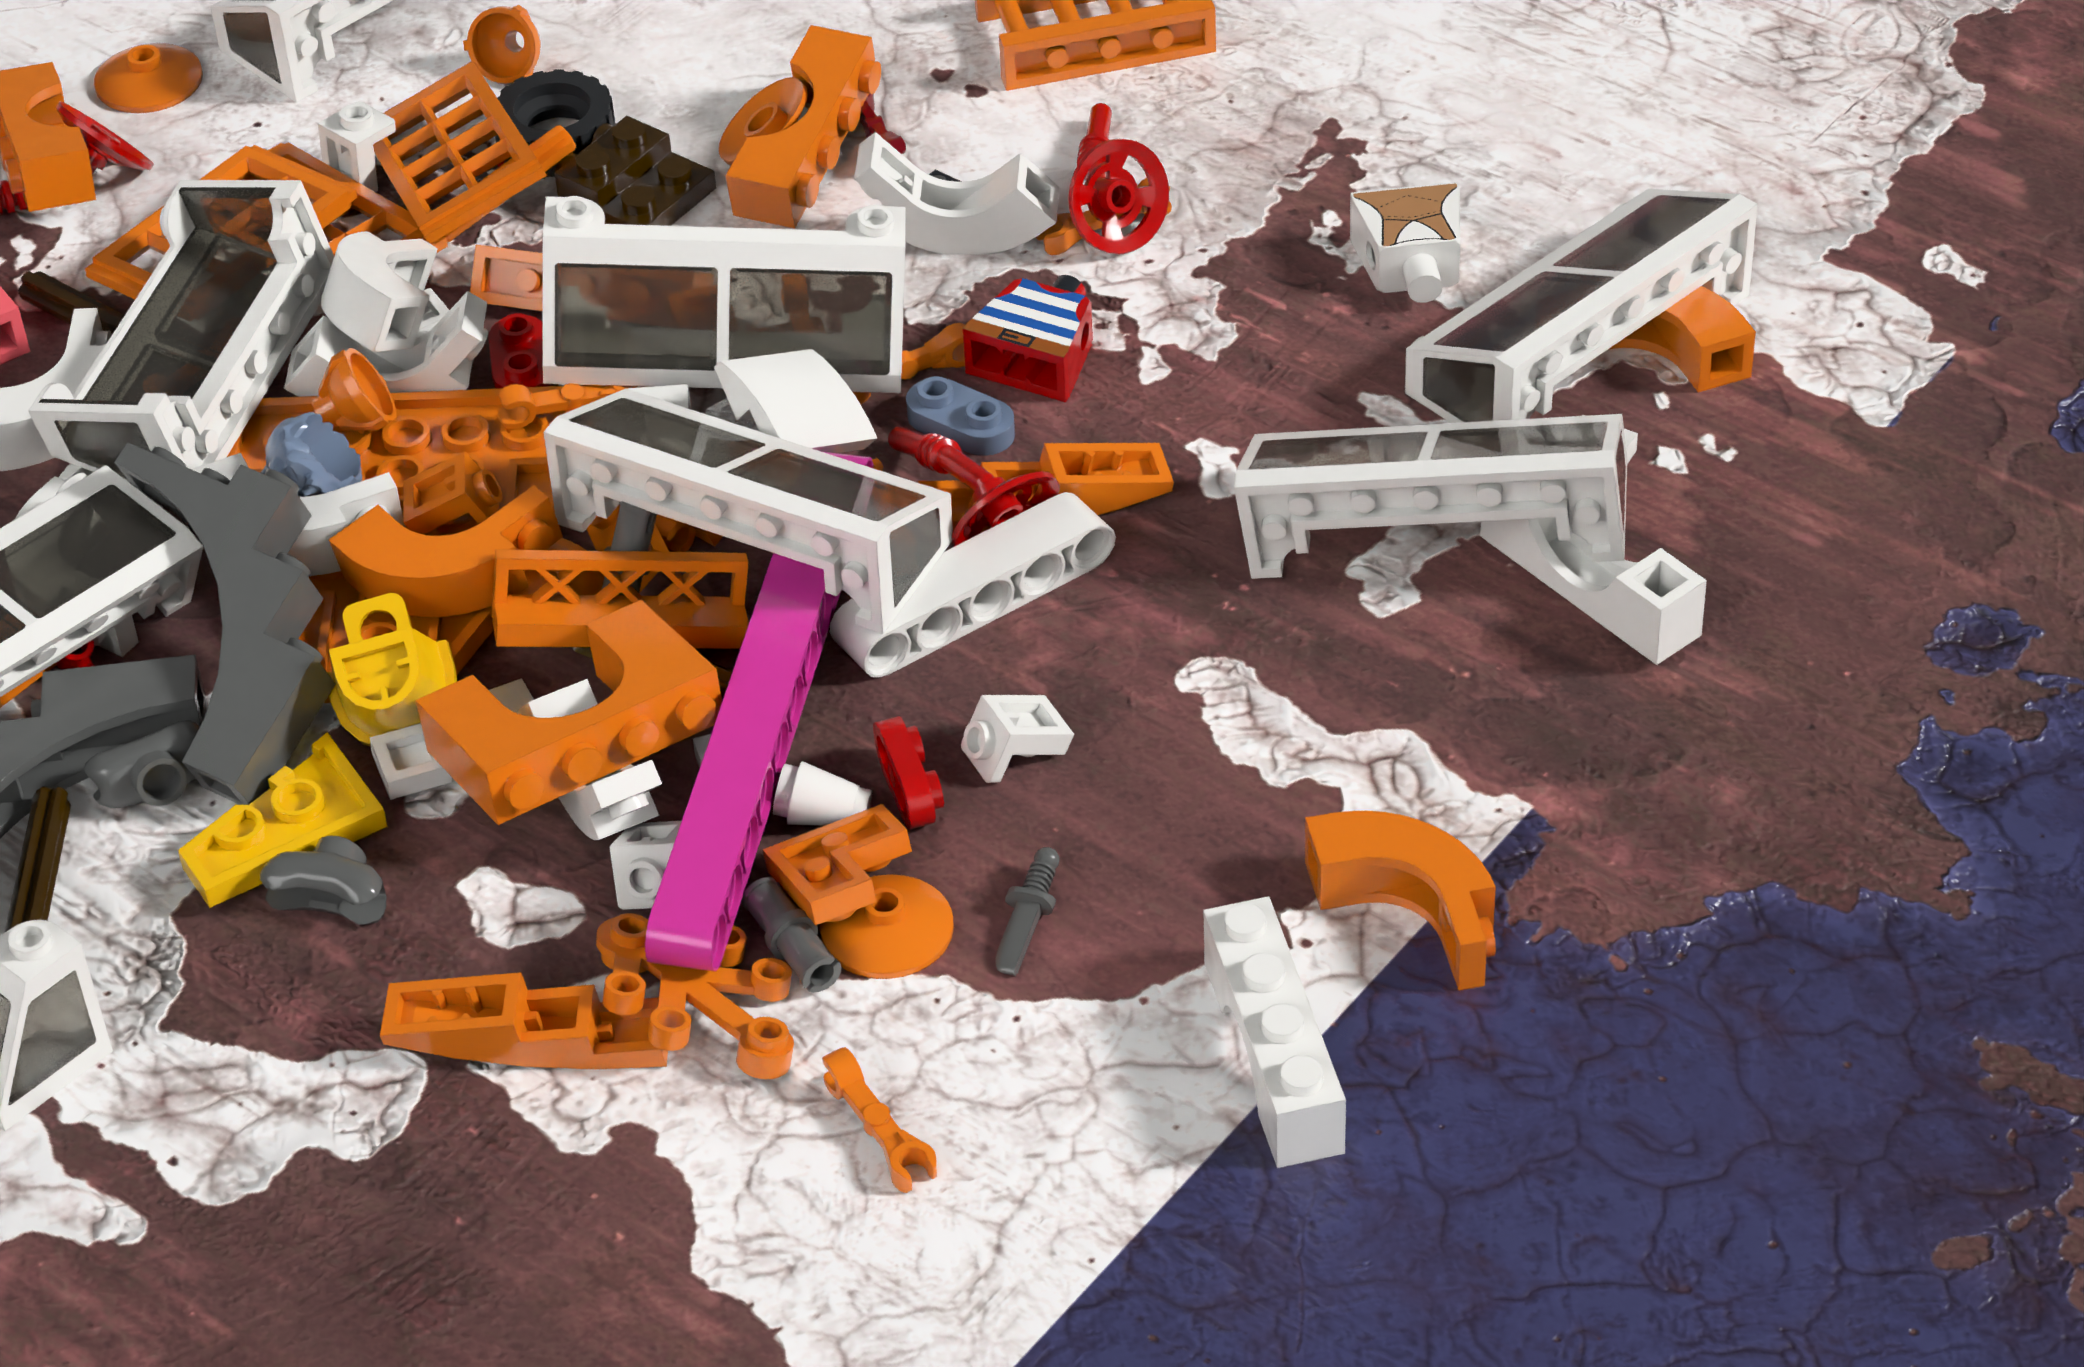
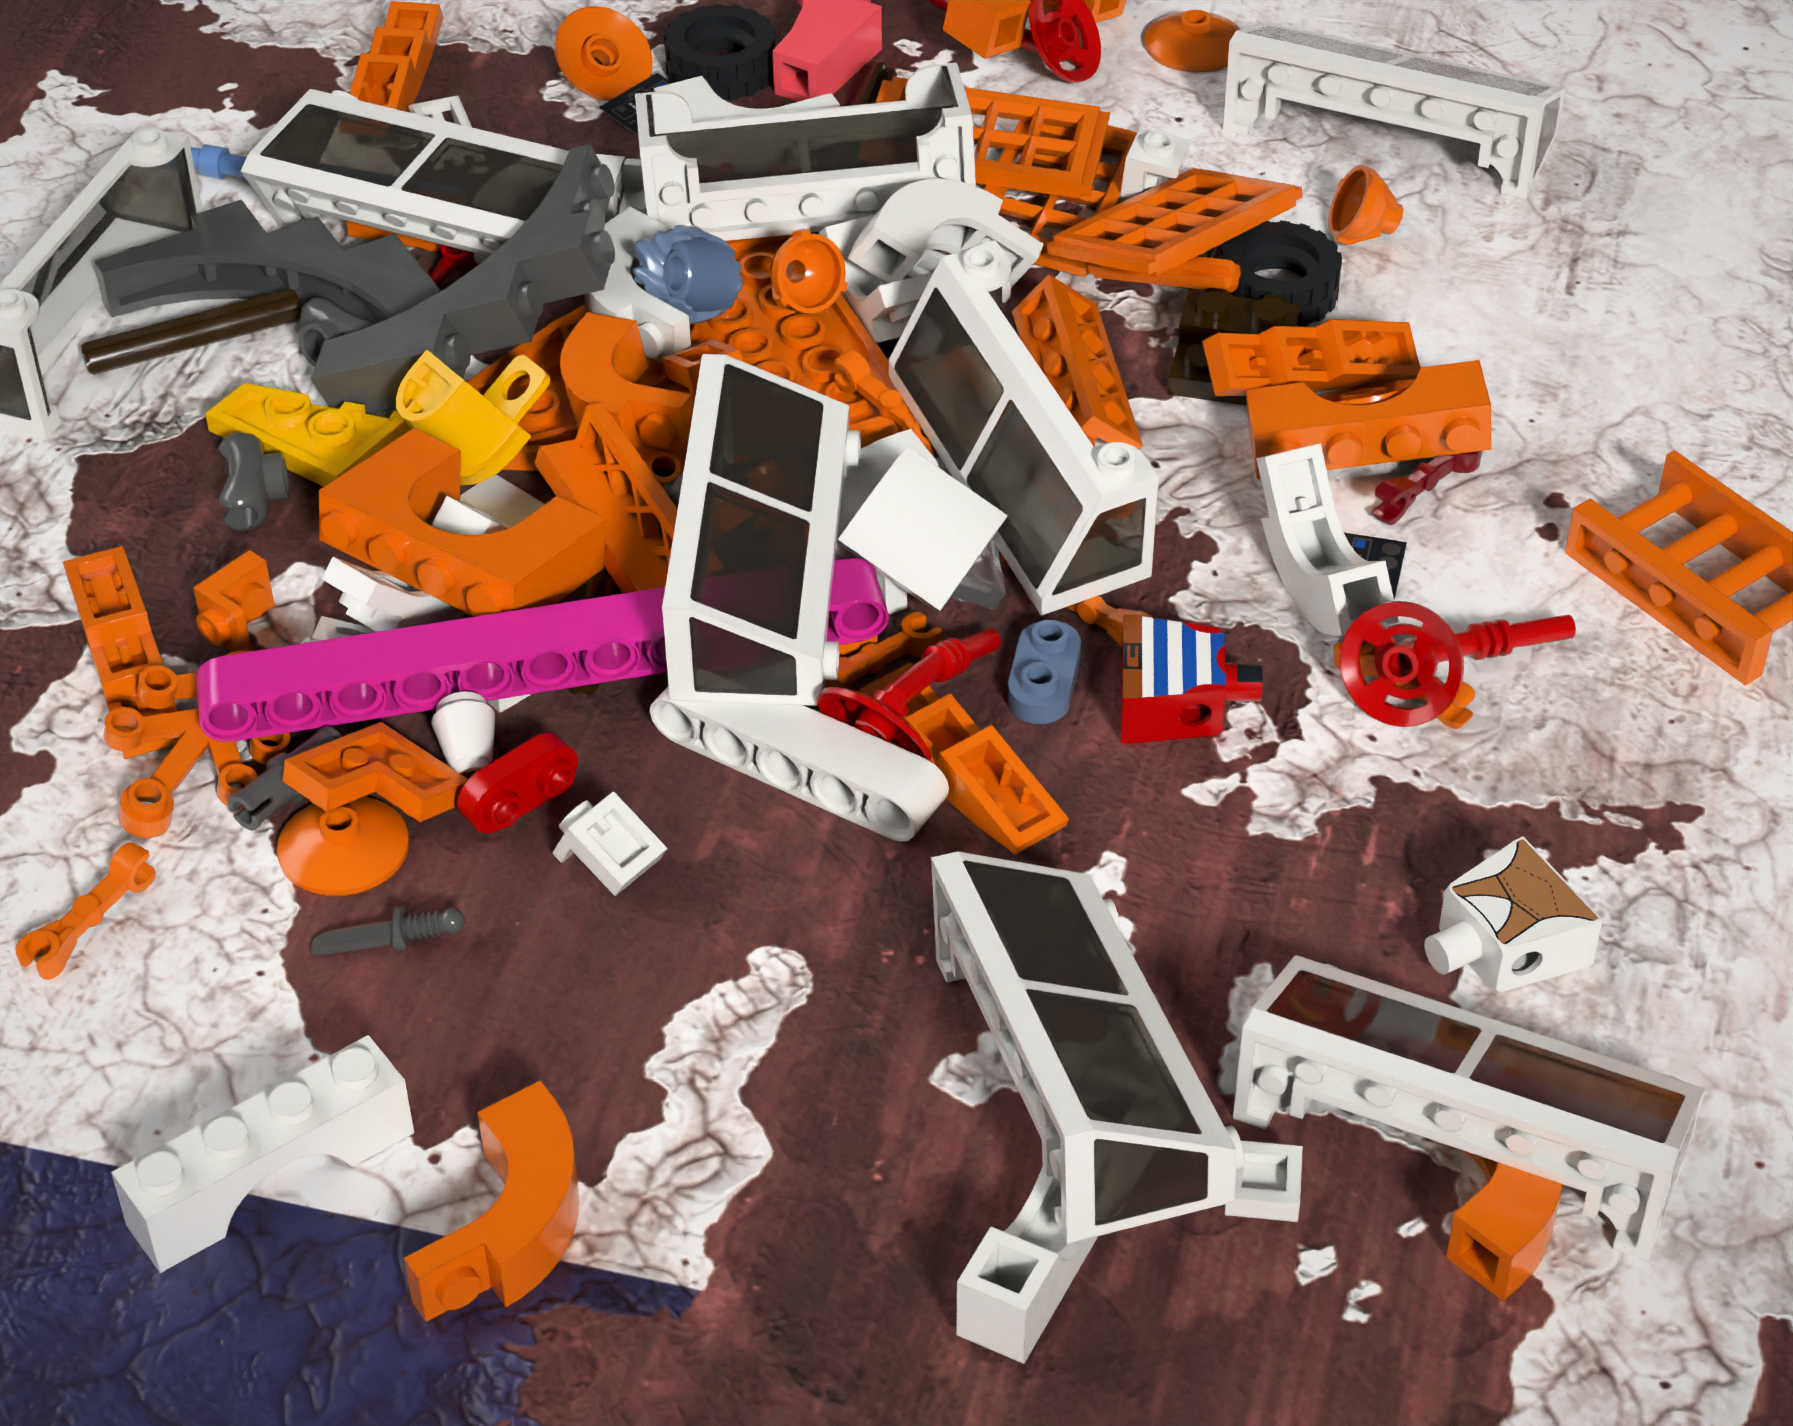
camera: 65 degrees right, 0 degrees up
none -> orange bracket [193,550,275,652]
none -> orange slope [1202,319,1420,396]

